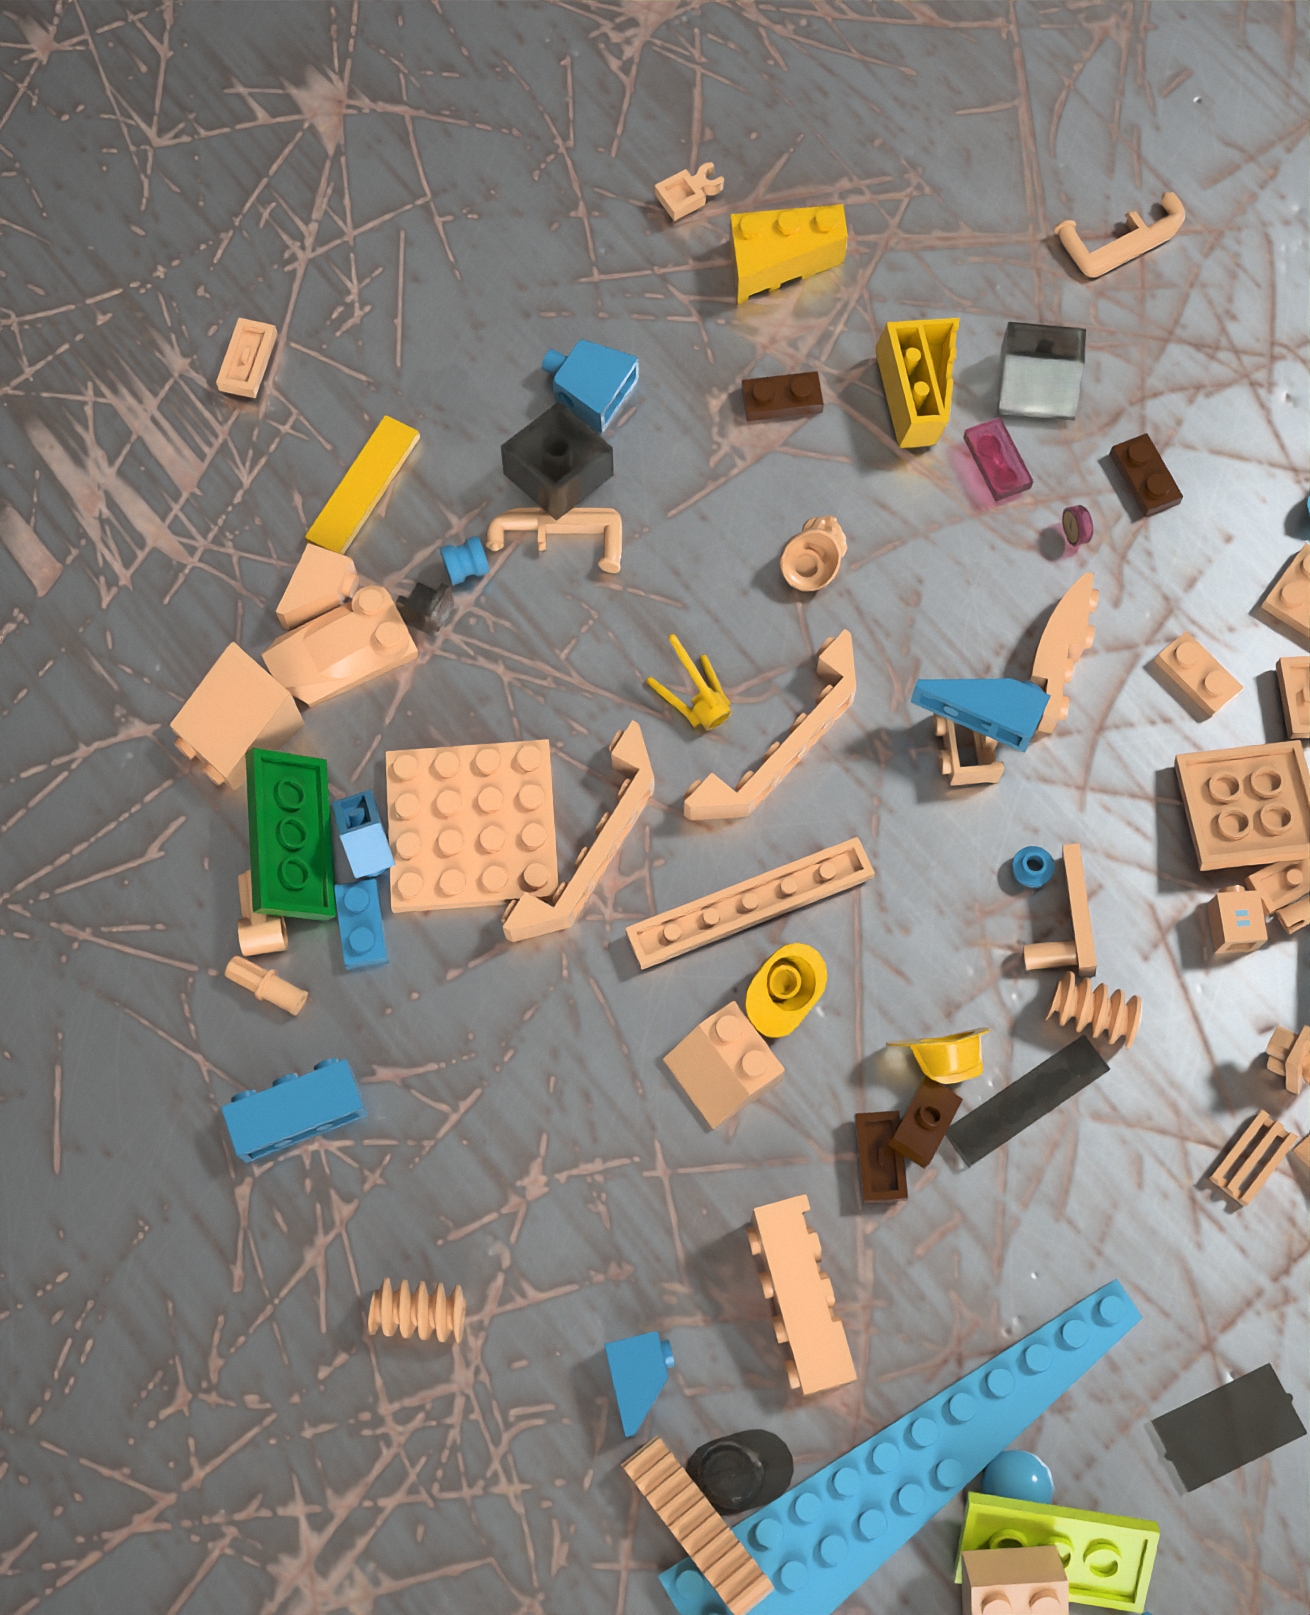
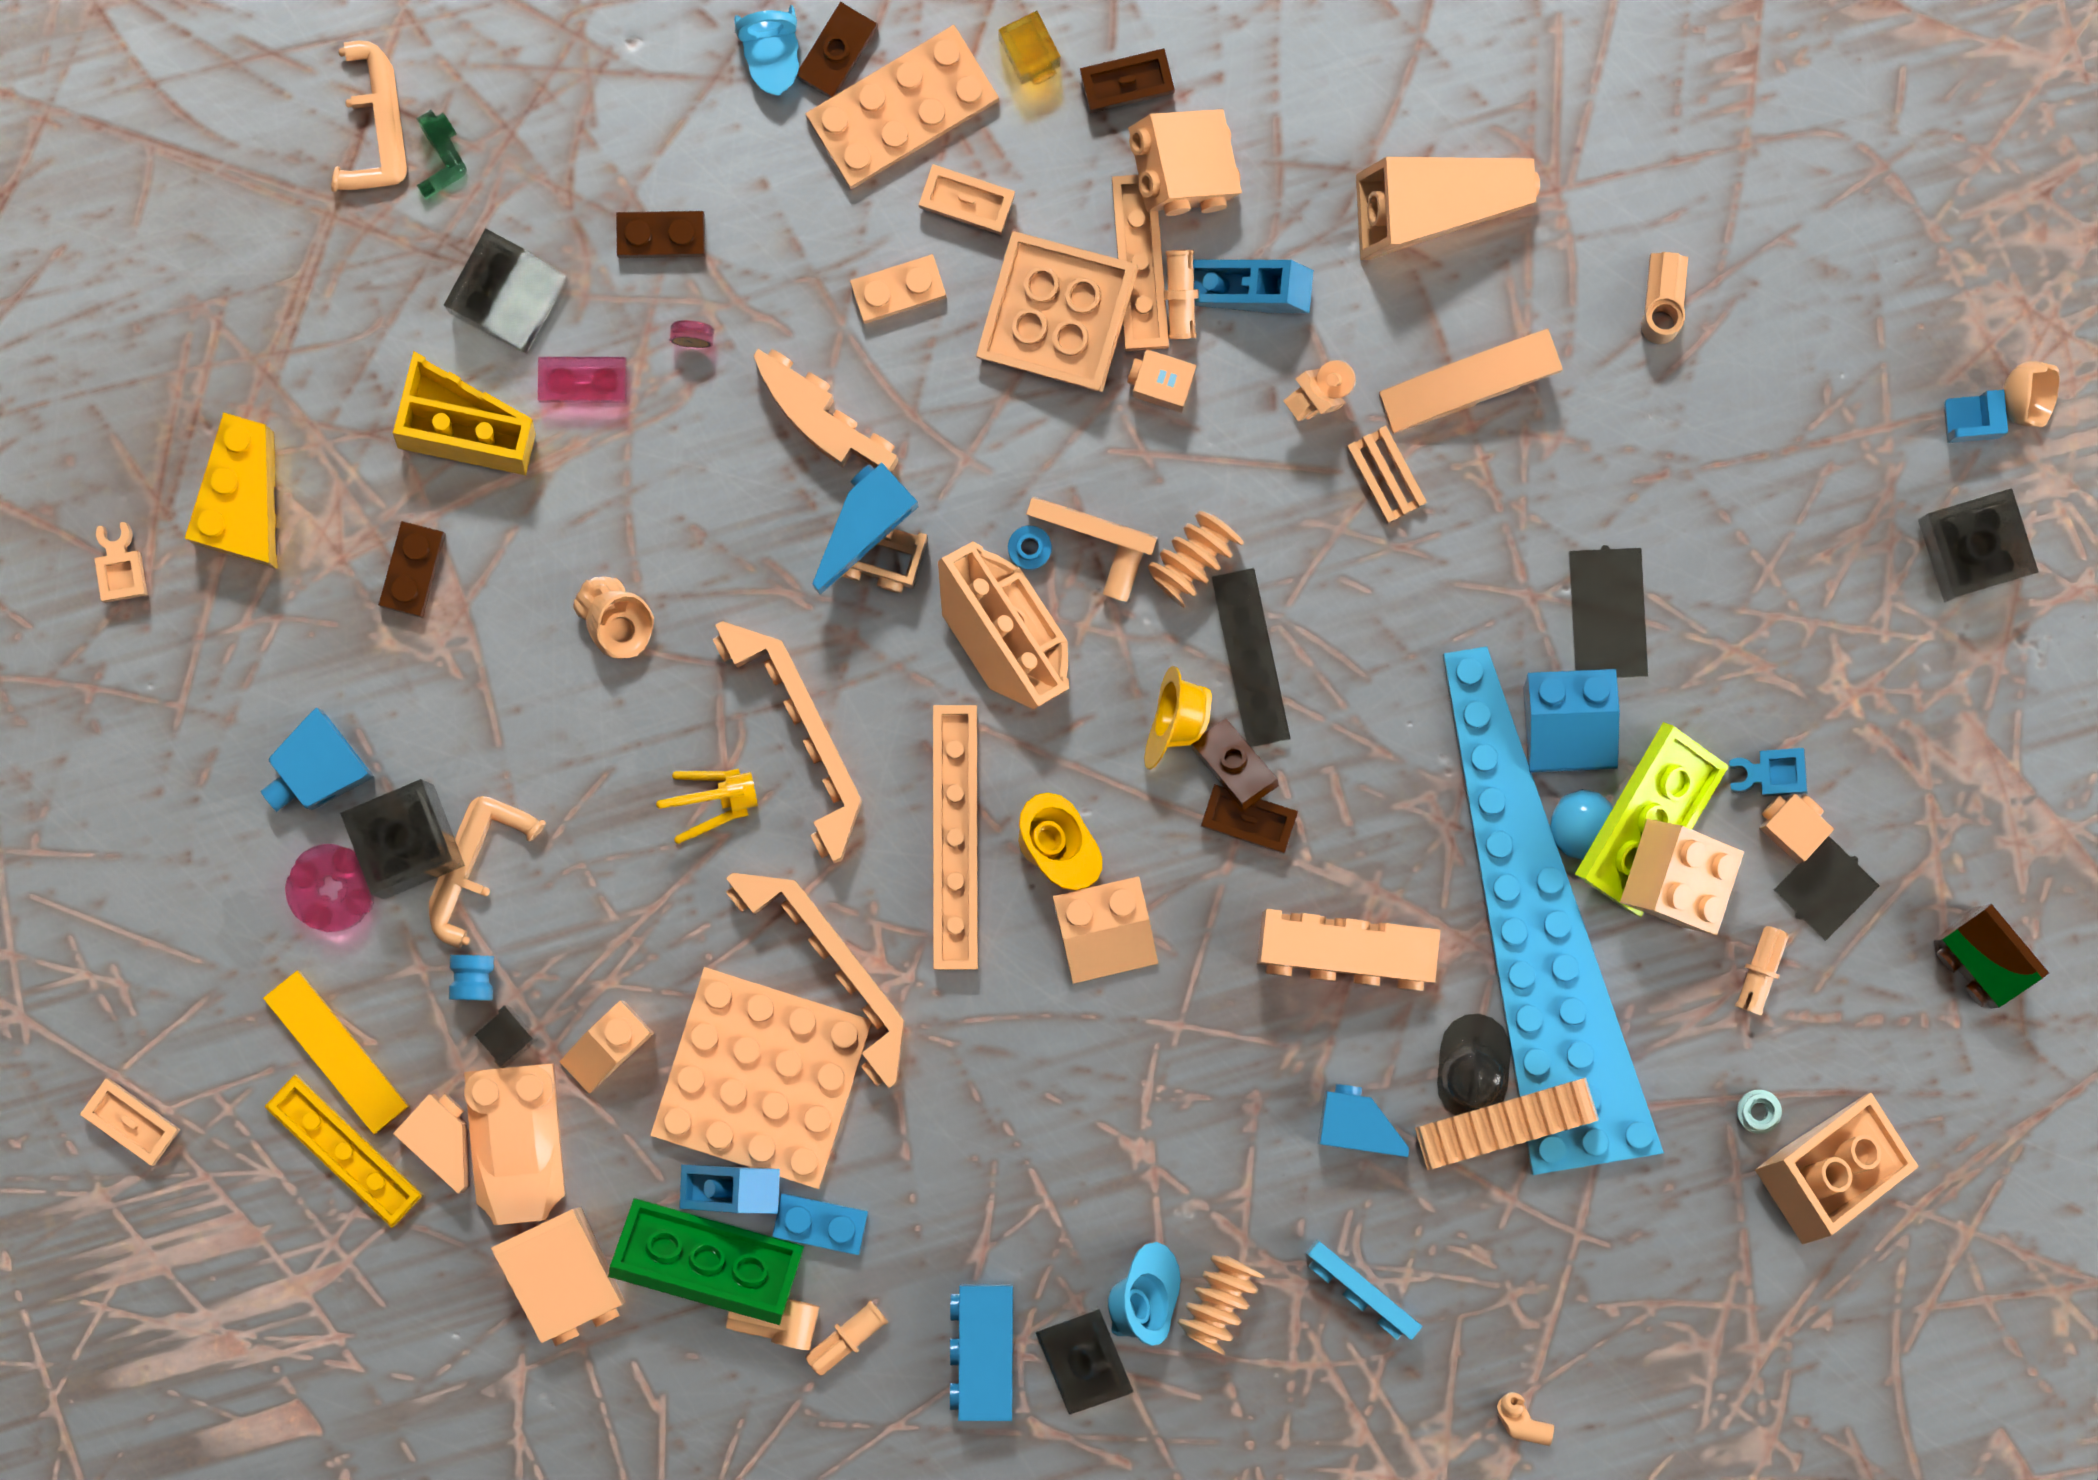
camera: 70 degrees left, 15 degrees up
none -> yellow tile [264,1074,424,1228]
none -> clear pink plate [285,844,376,932]
none -> clear green plate [416,109,467,200]
none -> light nougat slope [559,1000,655,1094]
none -> light nougat wedge [938,541,1069,709]
none -> clear smoke slope [1035,1306,1134,1415]
none -> medium azure piece [1108,1242,1181,1346]
none -> medium azure plate [1306,1239,1423,1340]
none -> dark azure slope [1523,669,1620,772]

